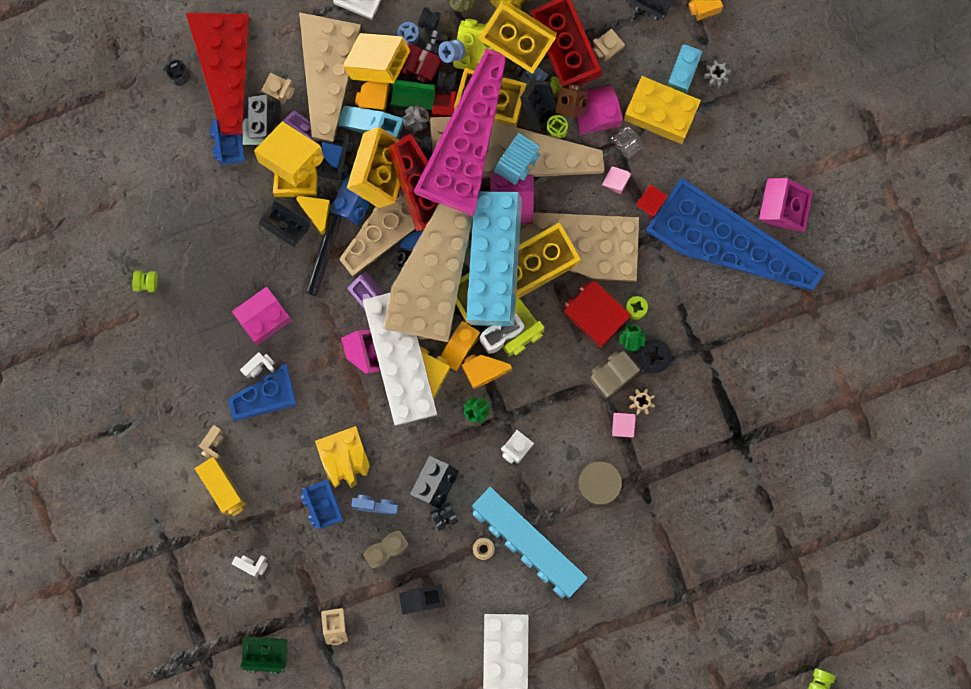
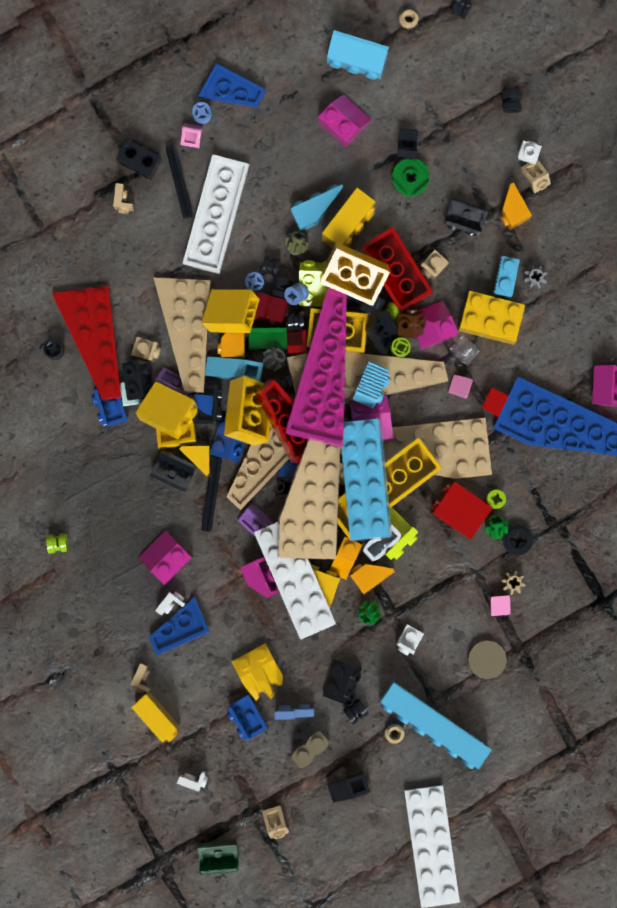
camera: 10 degrees left, 5 degrees up
dark tan brick [590,350,640,399] -> none

